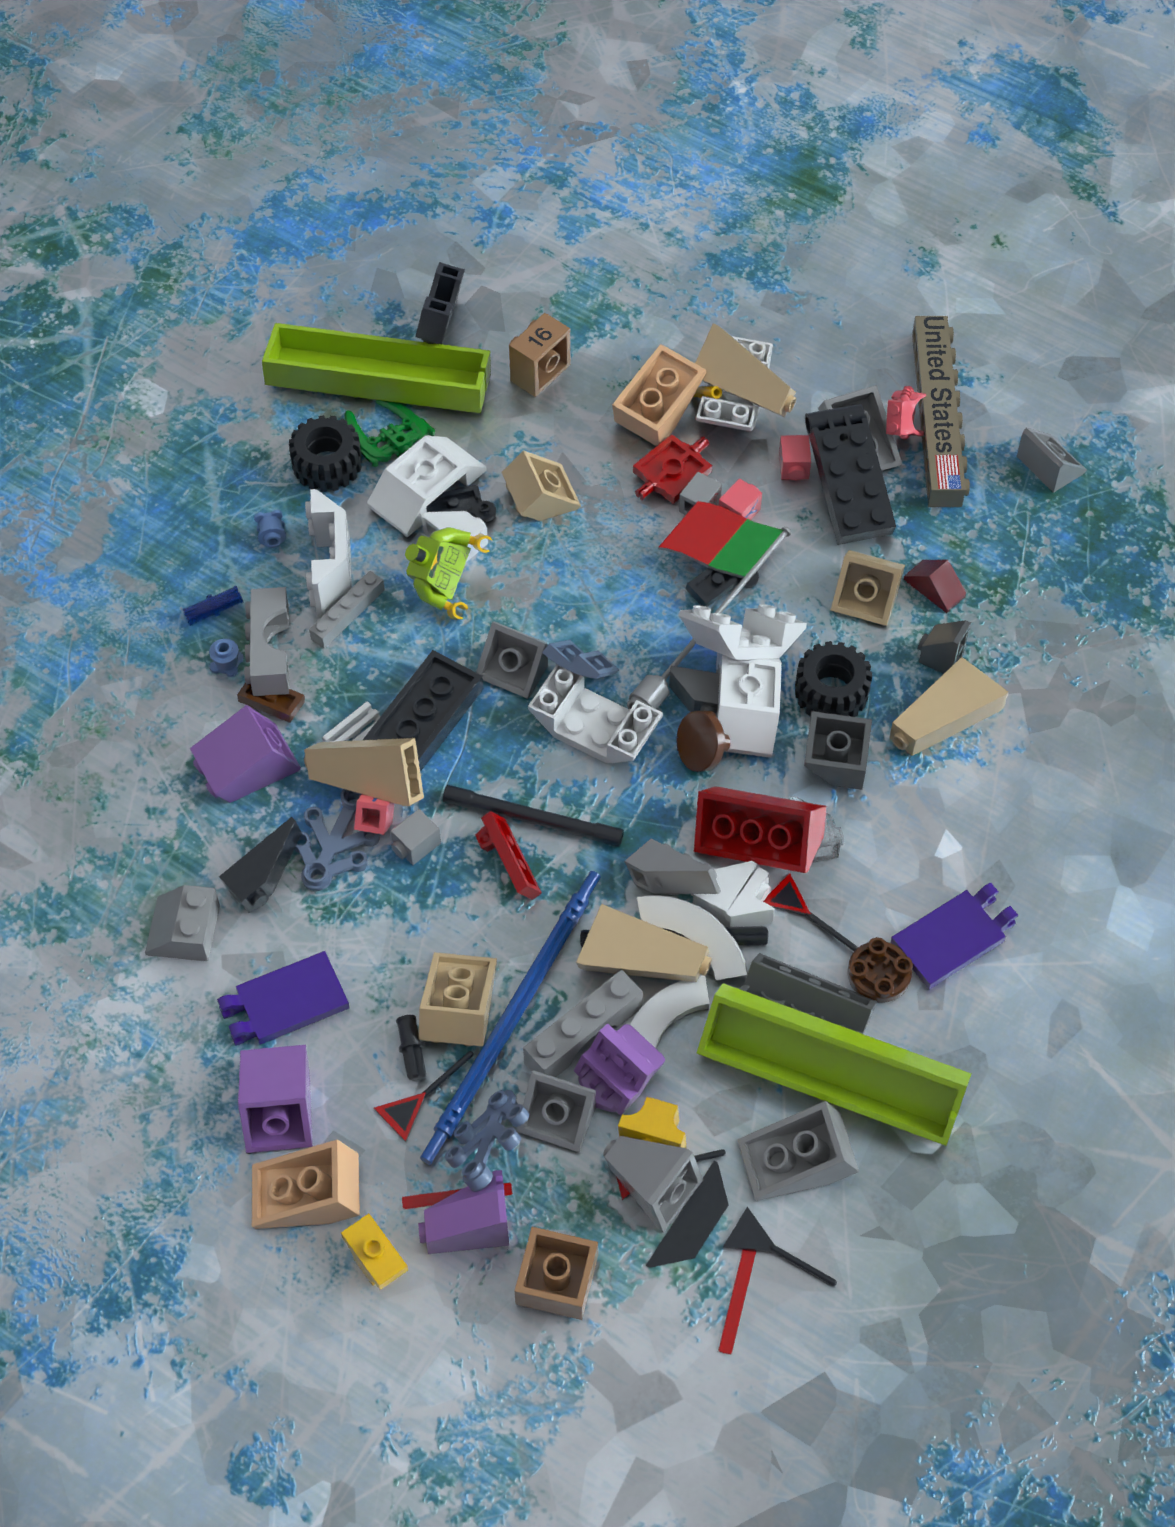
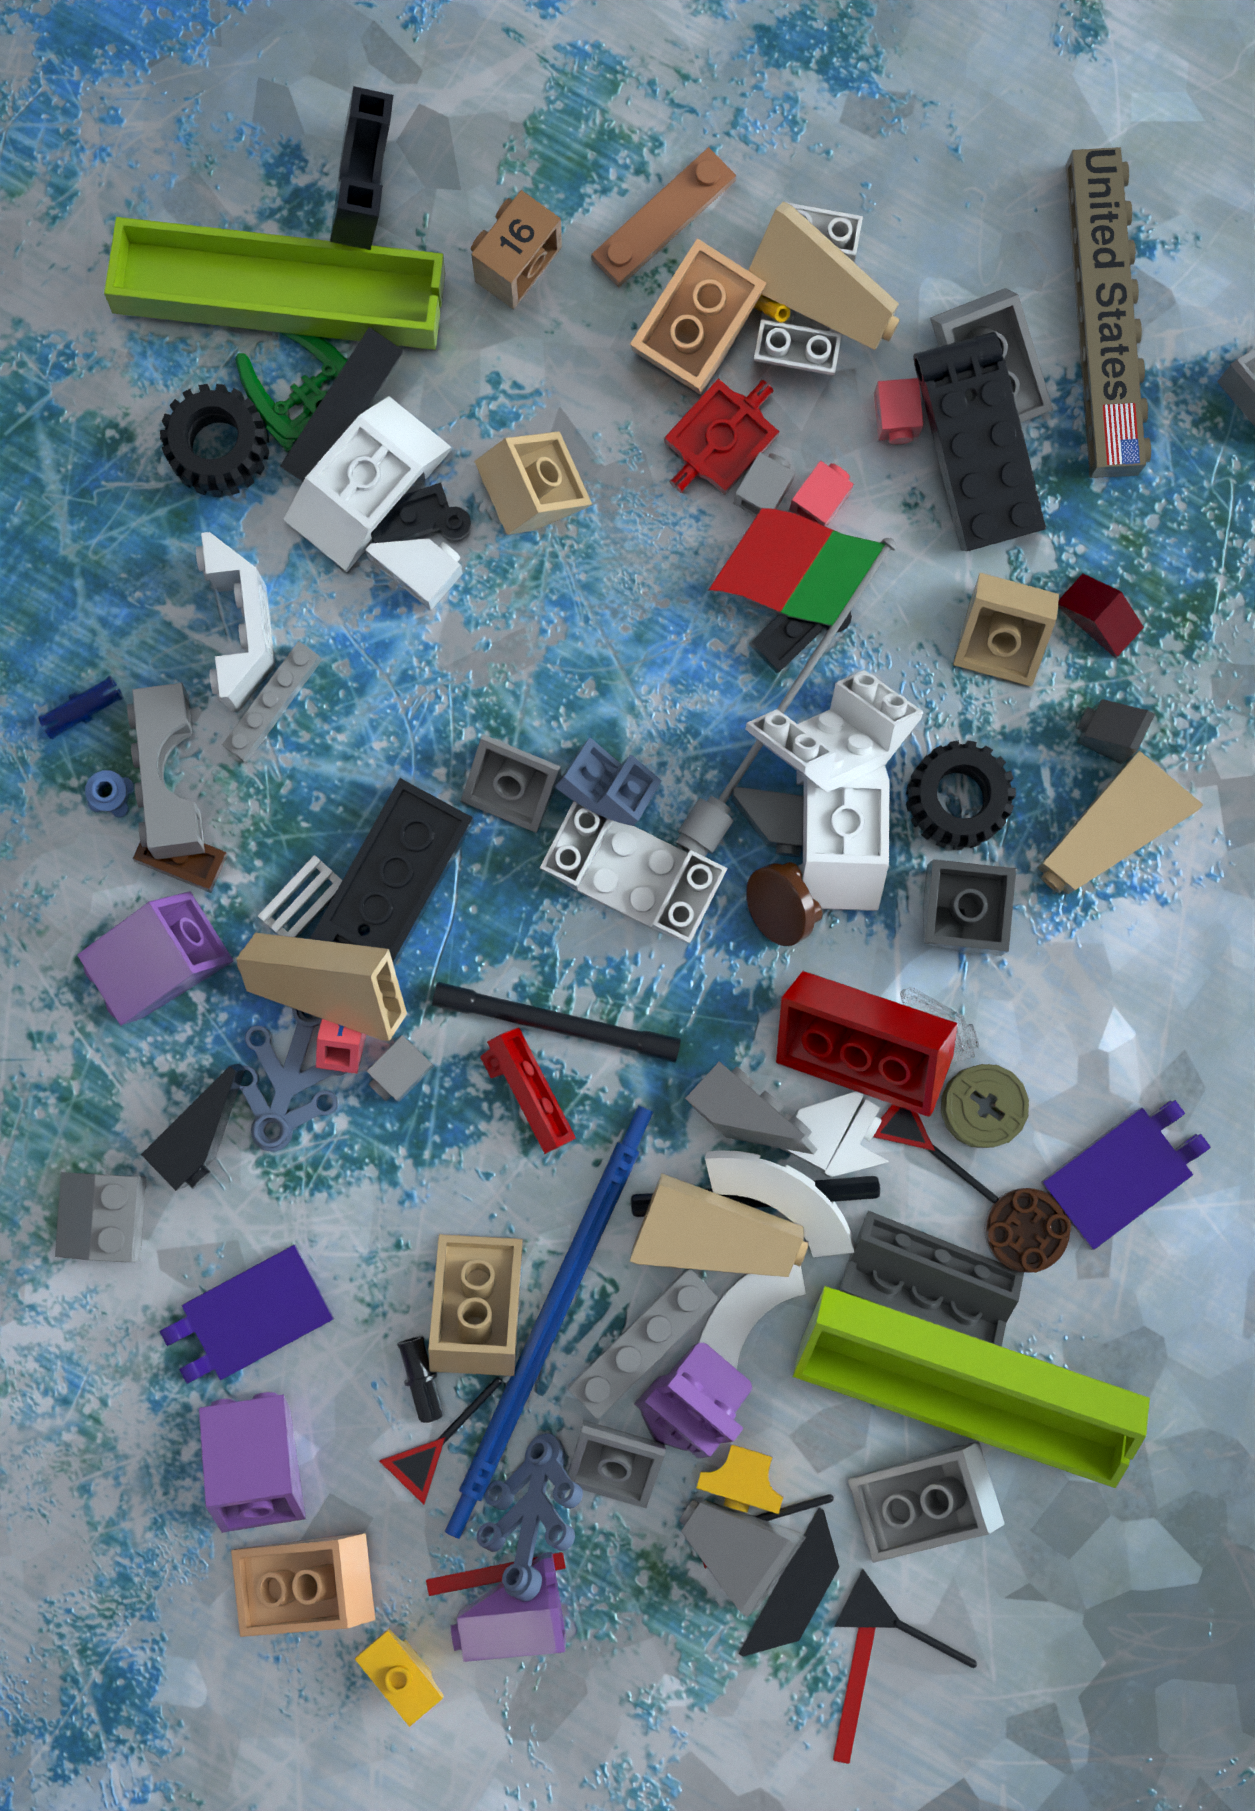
camera: 10 degrees left, 25 degrees up
medium blue brick [254,510,286,547] -> none
lime torso [405,527,493,620] -> none
medium nougat brick [514,1227,598,1320] -> none
coral piece [886,386,926,440] -> none
none -> black tile [280,327,405,482]
none -> nougat plate [591,147,736,288]
none -> olive piece [940,1064,1029,1148]

